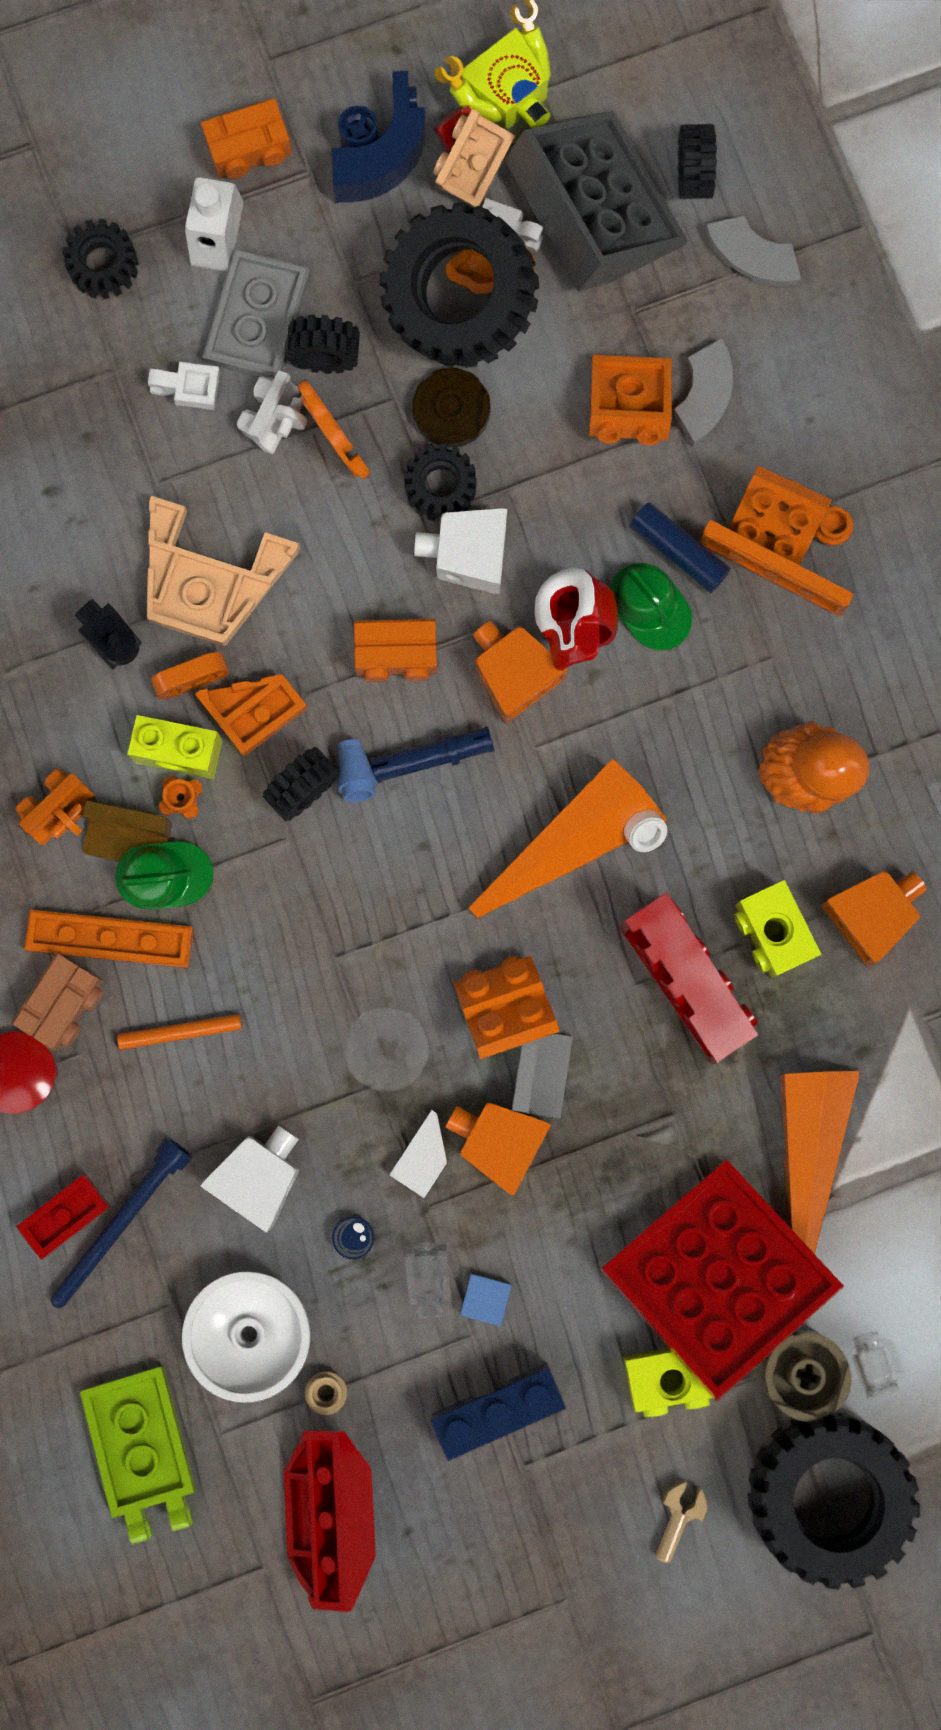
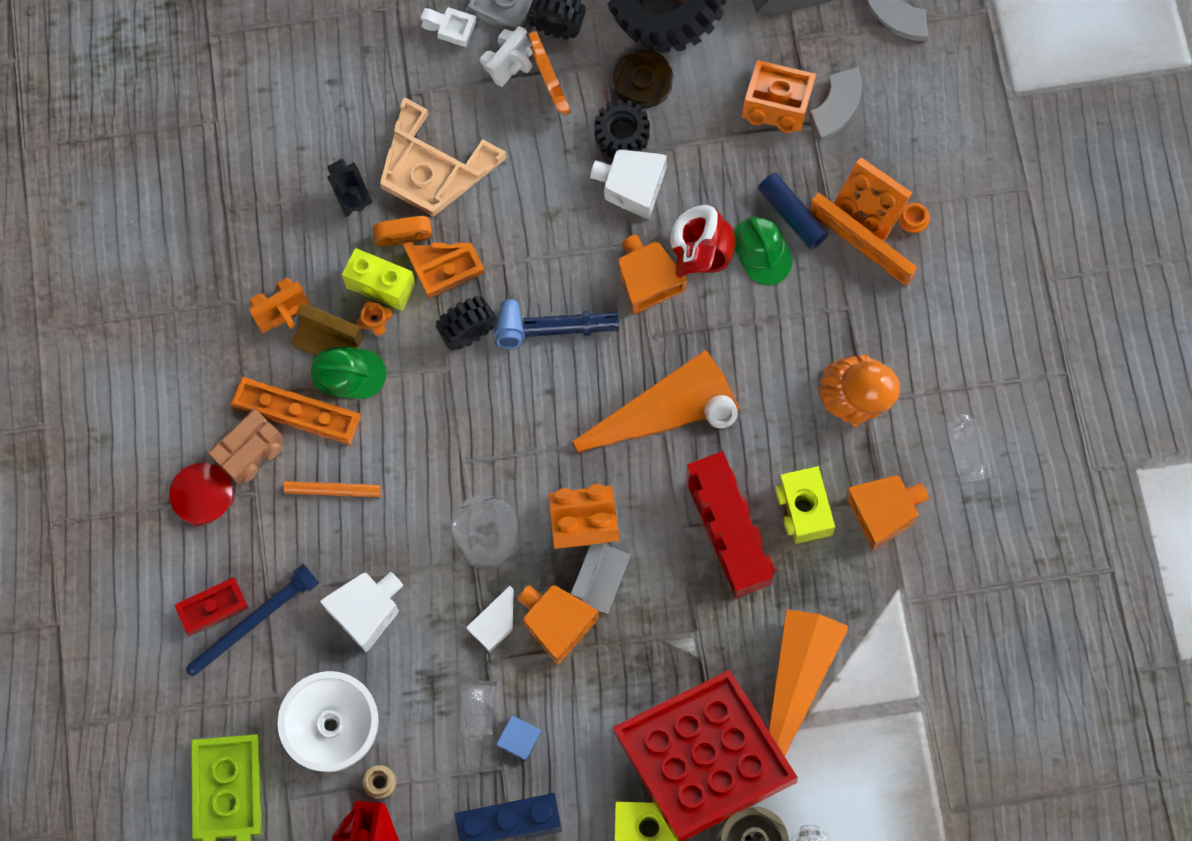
camera: 15 degrees right, 10 degrees down
dark blue tile [332,1216,375,1259] -> none
orange brick [354,619,437,682] -> none

